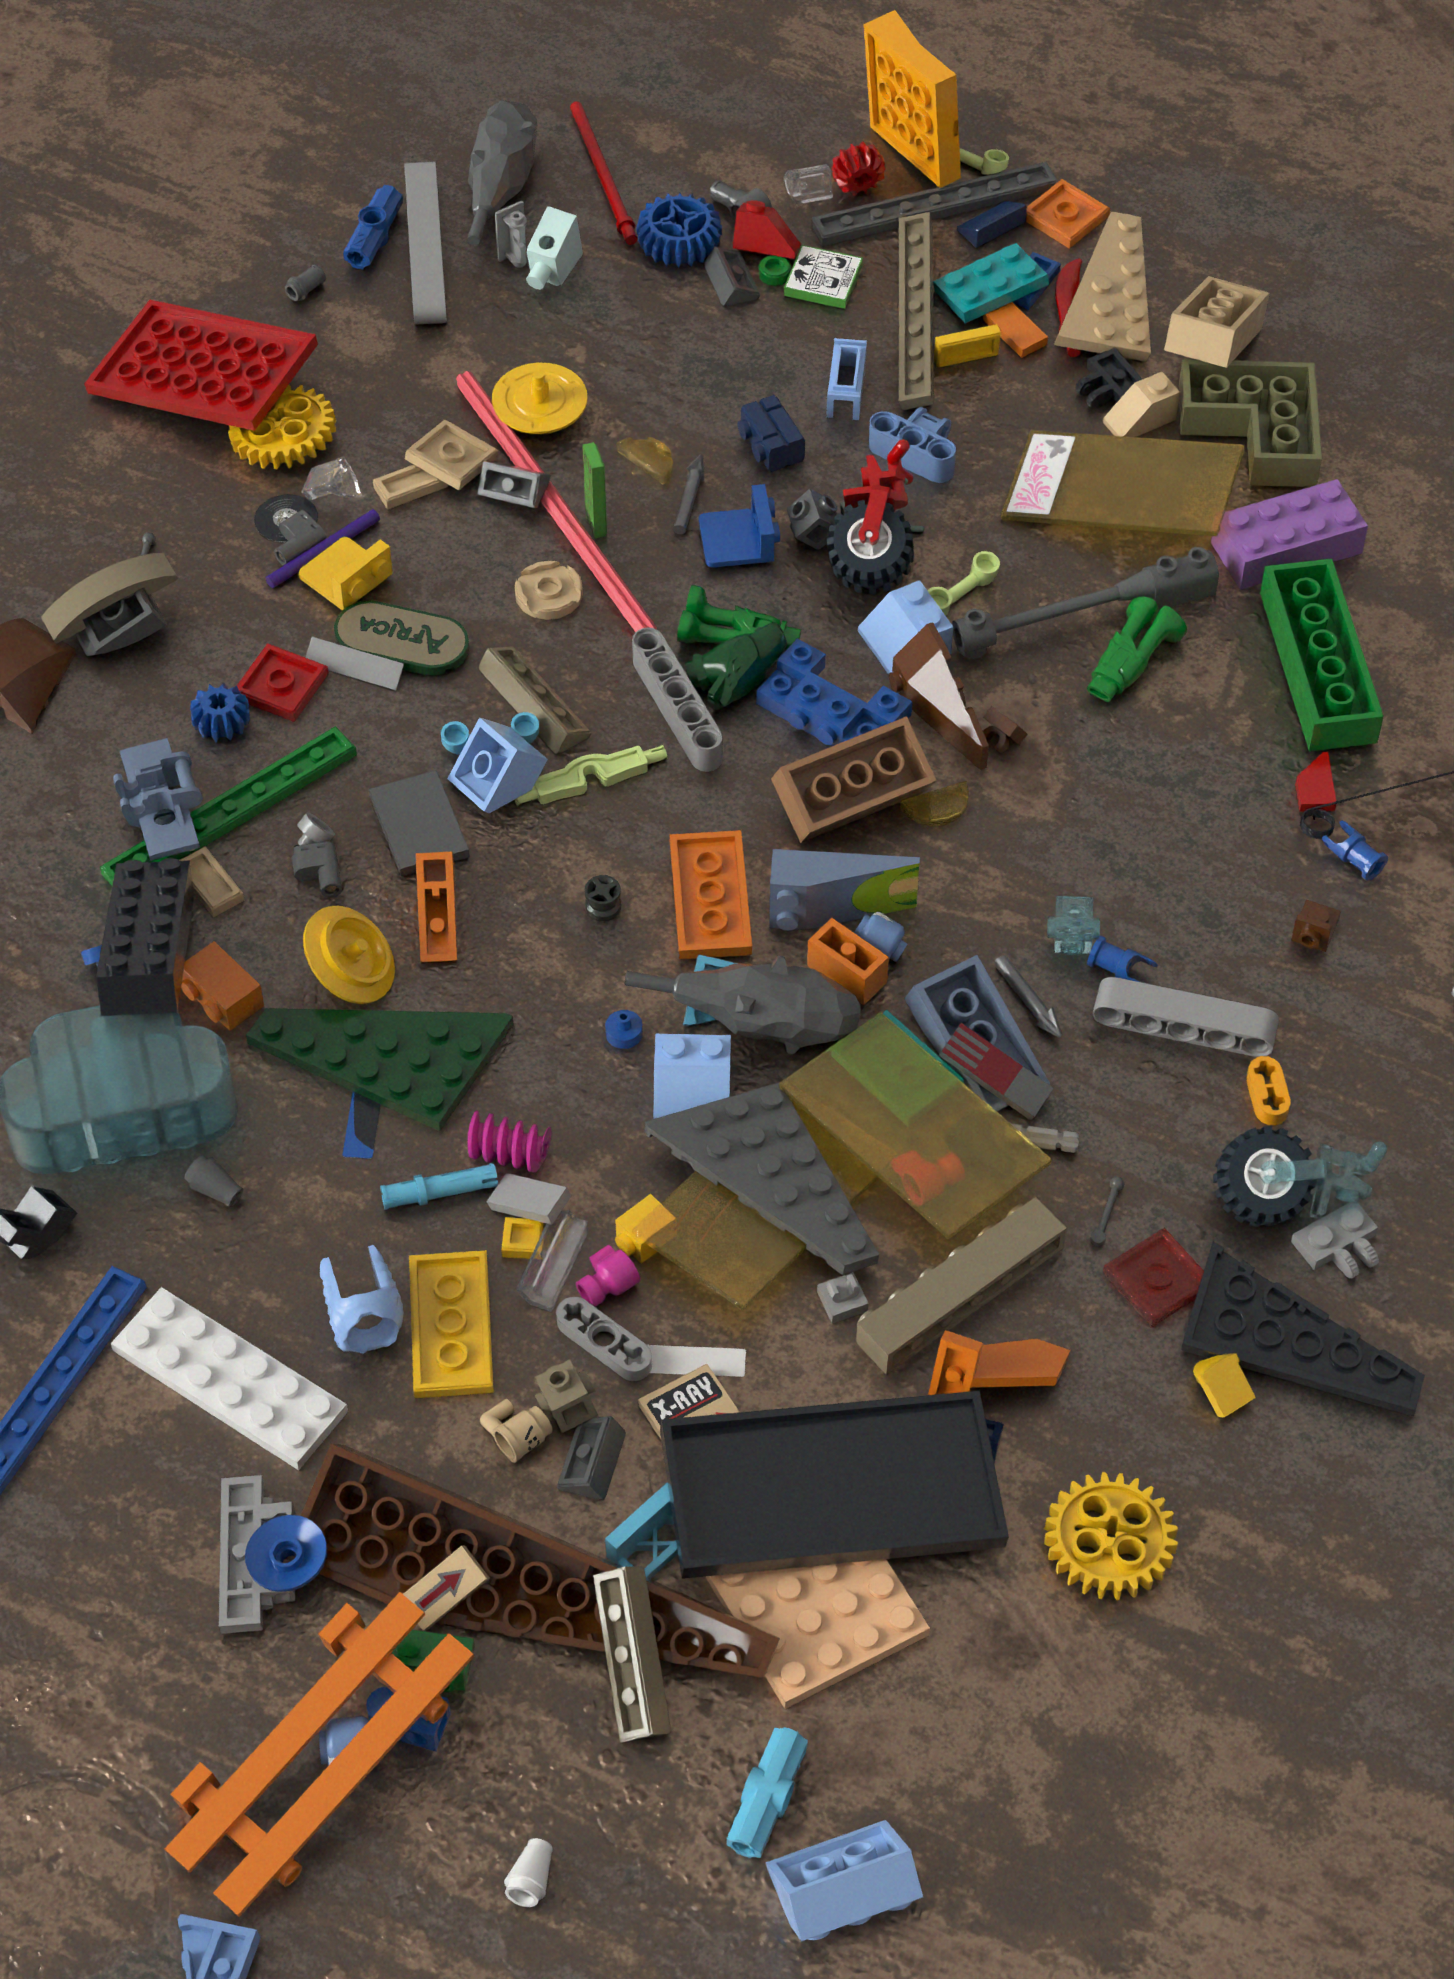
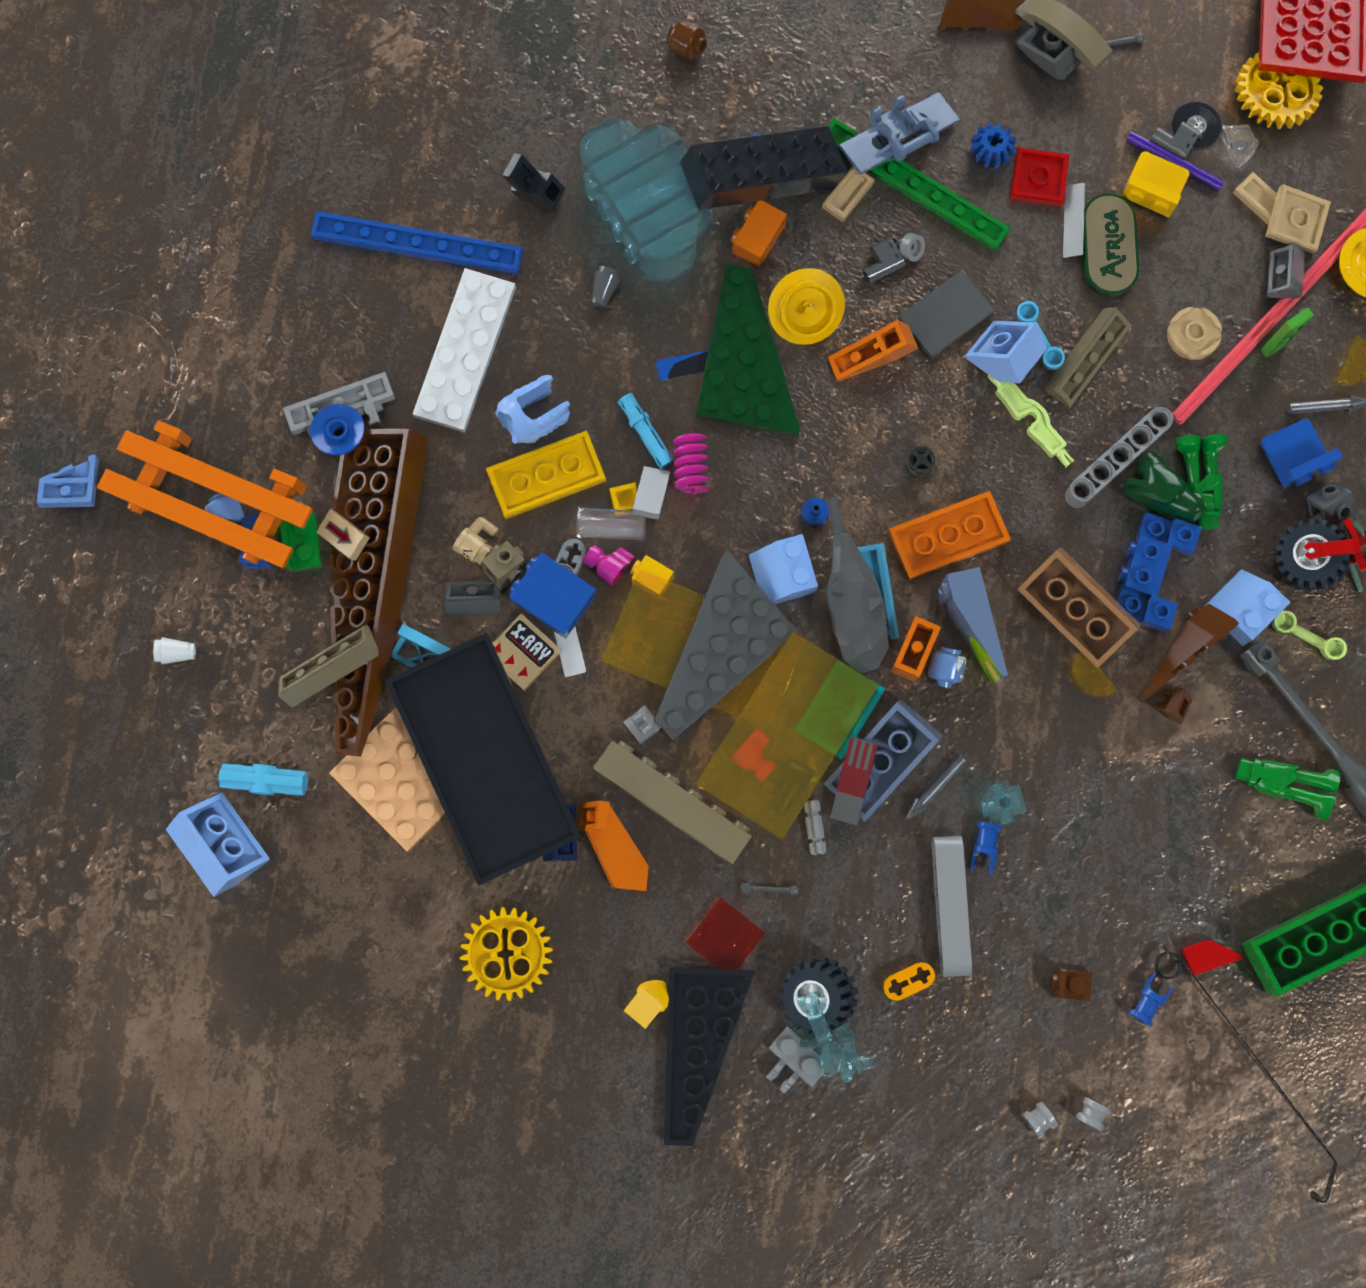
camera: 75 degrees right, 25 degrees up
none -> blue brick [509,552,597,639]

